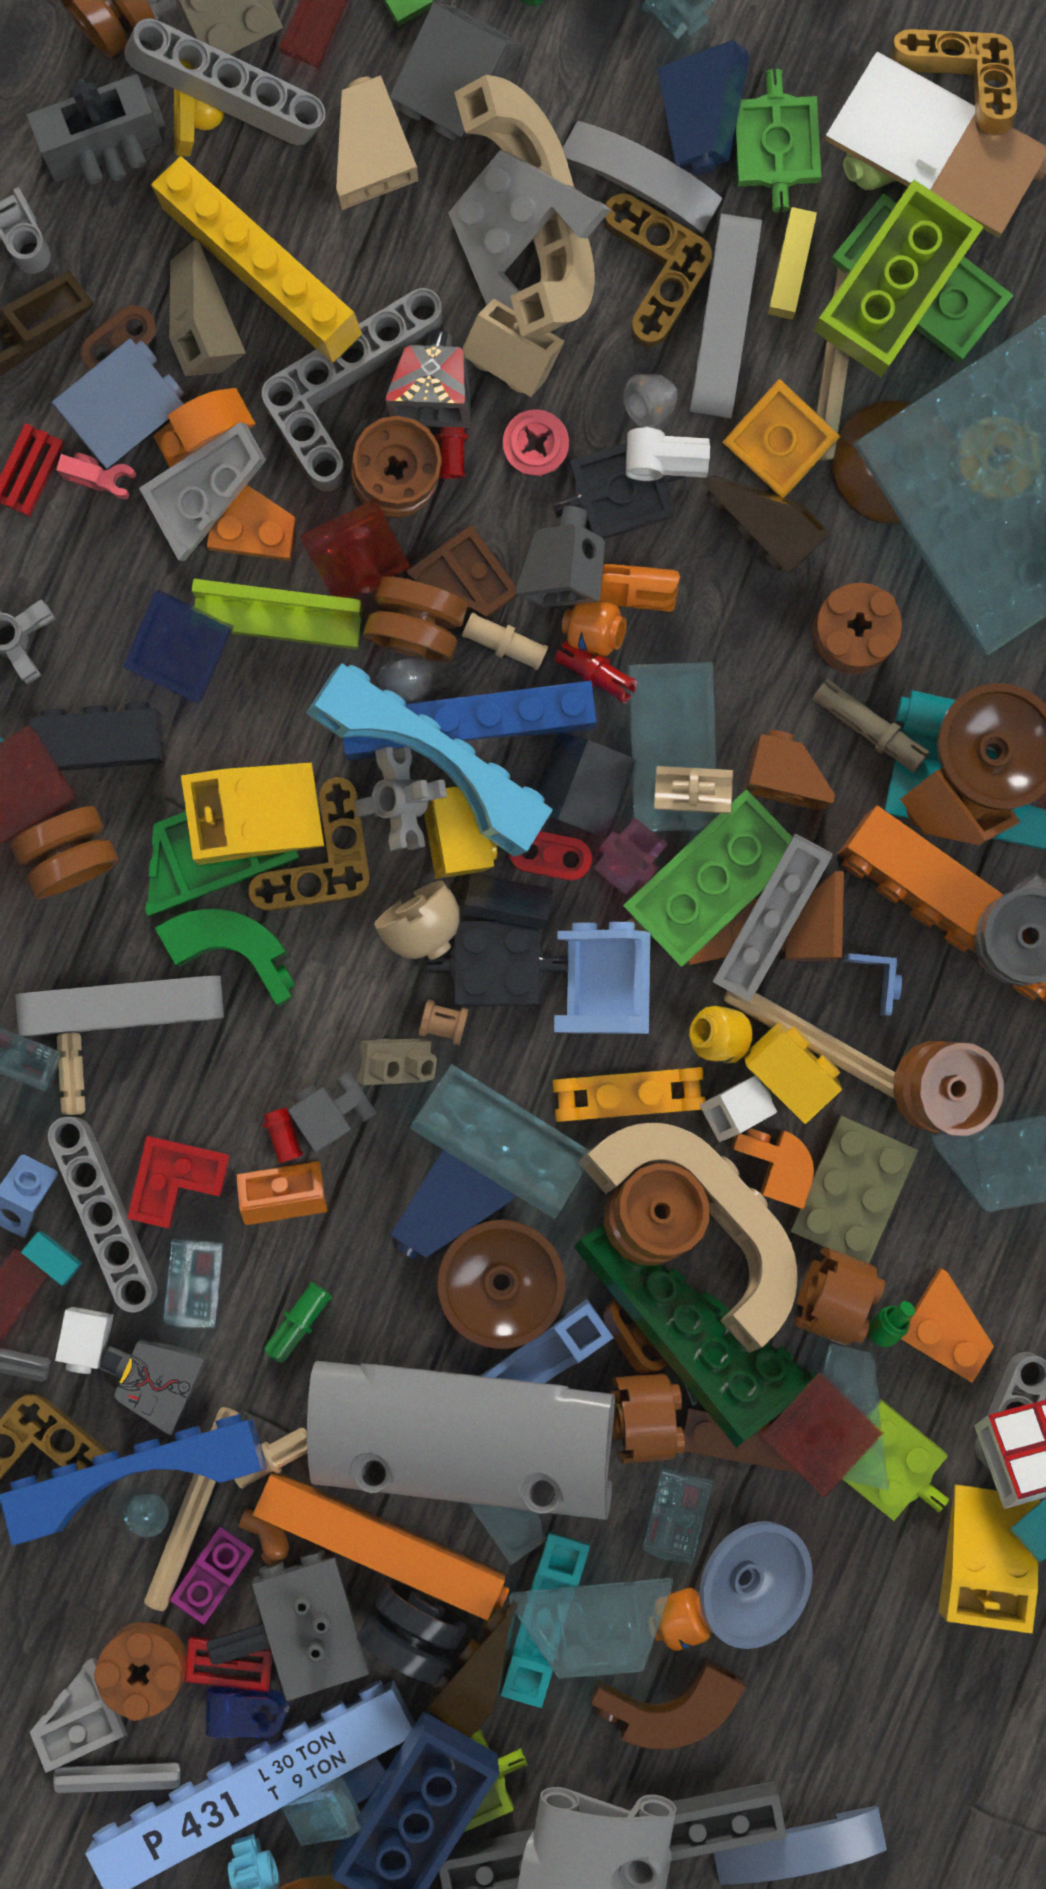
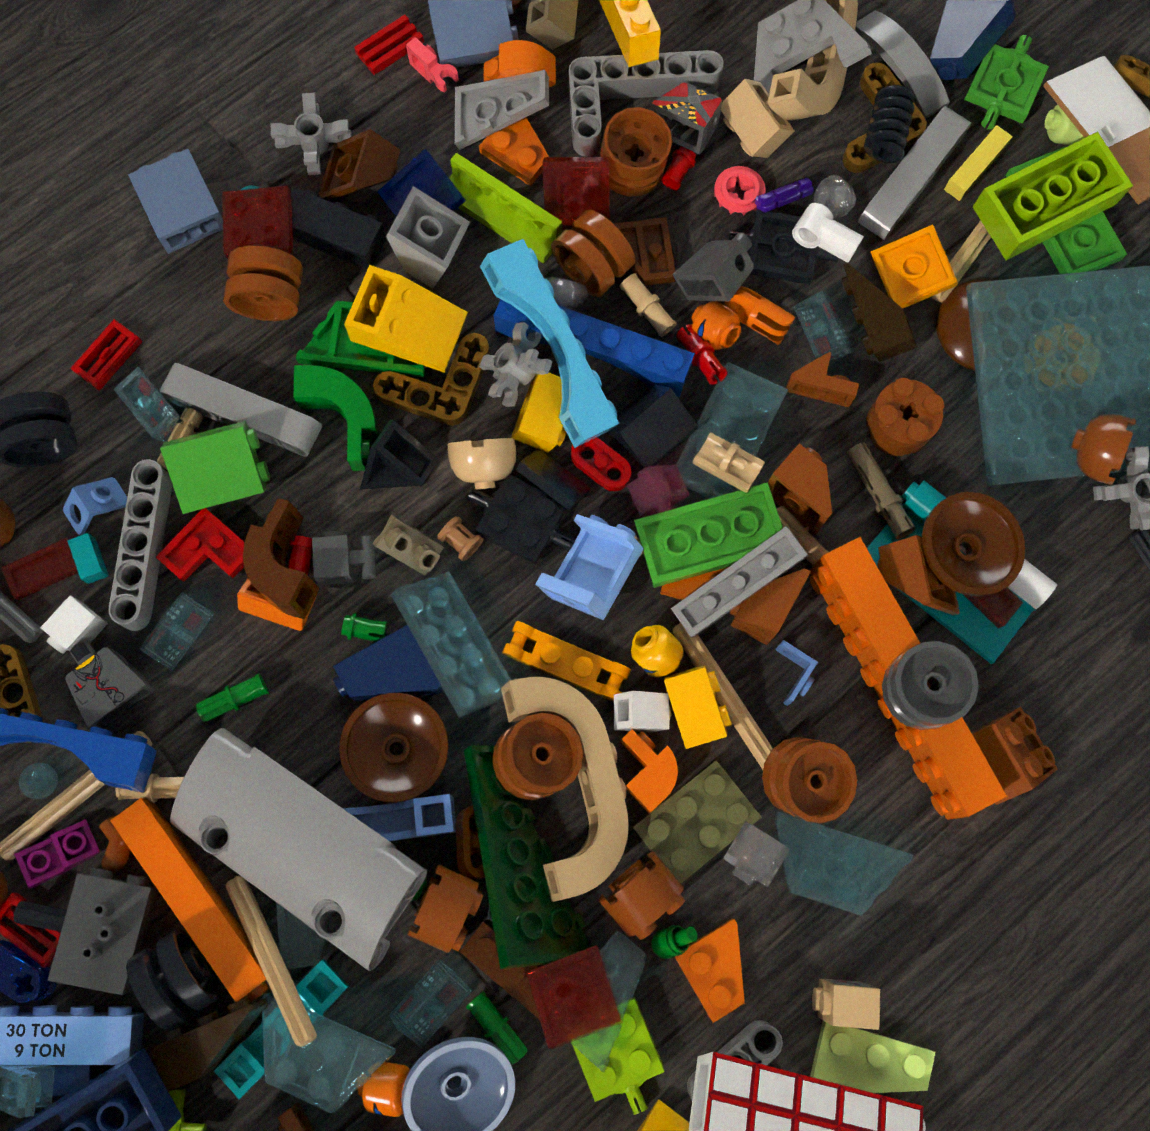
camera: 30 degrees right, 10 degrees down
none -> bright green brick [160,421,270,514]
none -> tan axle [226,875,317,1047]
none -> reddish brown arch [243,498,320,619]
none -> reddish brown slope [318,129,400,201]
none -> green pin [341,612,388,642]
none -> black slope [360,419,440,490]
none -> light grey slope [386,186,470,288]
none -> green axle [465,991,528,1064]
none -> clear brick [723,821,790,887]
none -> dark purple axle [755,178,814,212]
none -> tan axle [777,506,829,567]
none -> dark orange slope [785,352,859,407]
none -> clear light blue slope [793,291,854,361]
none -> black piece [864,85,916,163]

